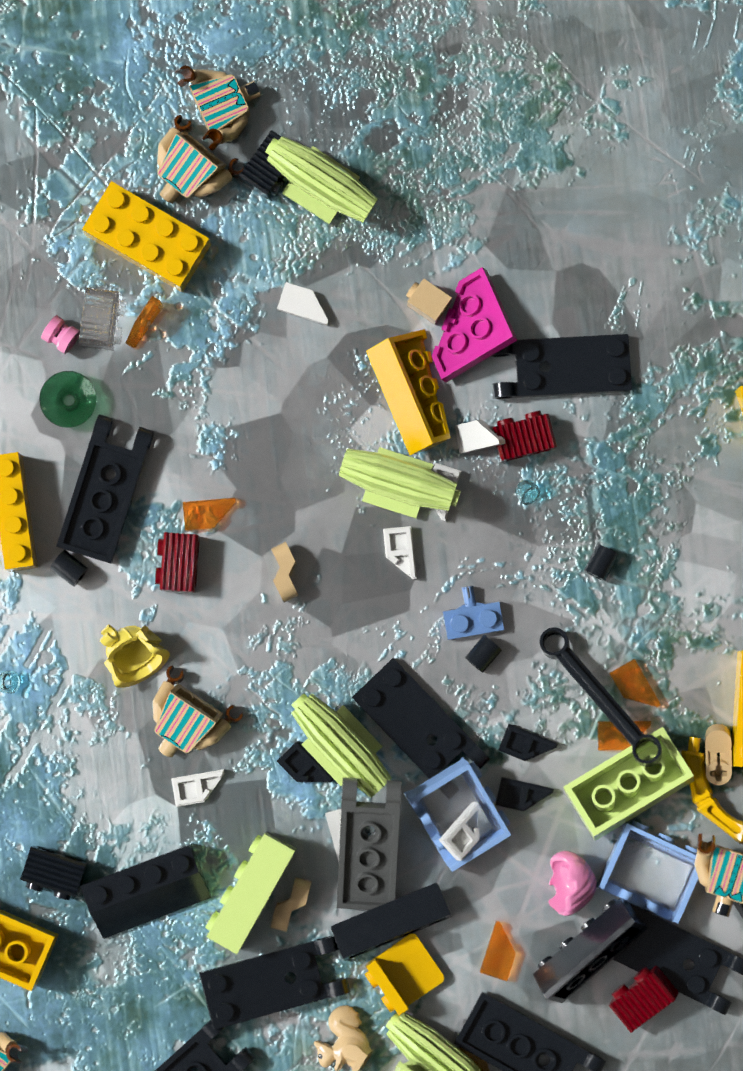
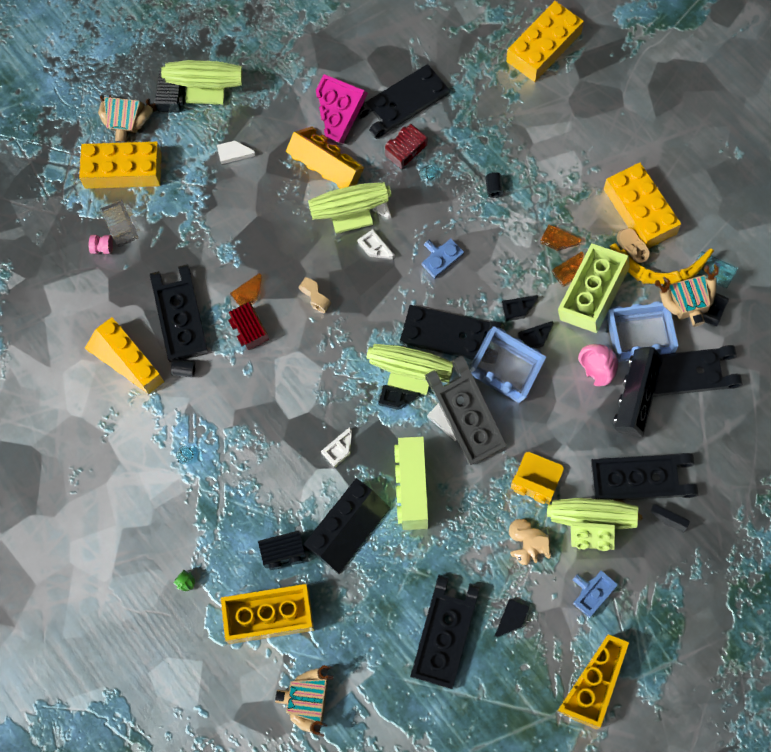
camera: 30 degrees left, 15 degrees down
clear green dish [39,371,97,428] -> none
light yellow helmet [100,625,170,688] -> none
clear orange tile [125,296,163,349] -> none
tan torso [153,666,243,757] -> none
torso [175,65,261,151] -> none
black hinge [198,935,351,1030] -> none
tan piece [271,877,312,932] -> none
black panel [331,883,452,961] -> none
tan brick [406,279,452,325] -> none
white tile [439,802,480,861] -> none
white tile [455,420,505,454] -> none
black piece [464,635,502,673] -> none
clear orange tile [479,921,516,981] -> none
black piece [540,627,663,767] -> none
dark red brick [609,965,679,1033] -> none

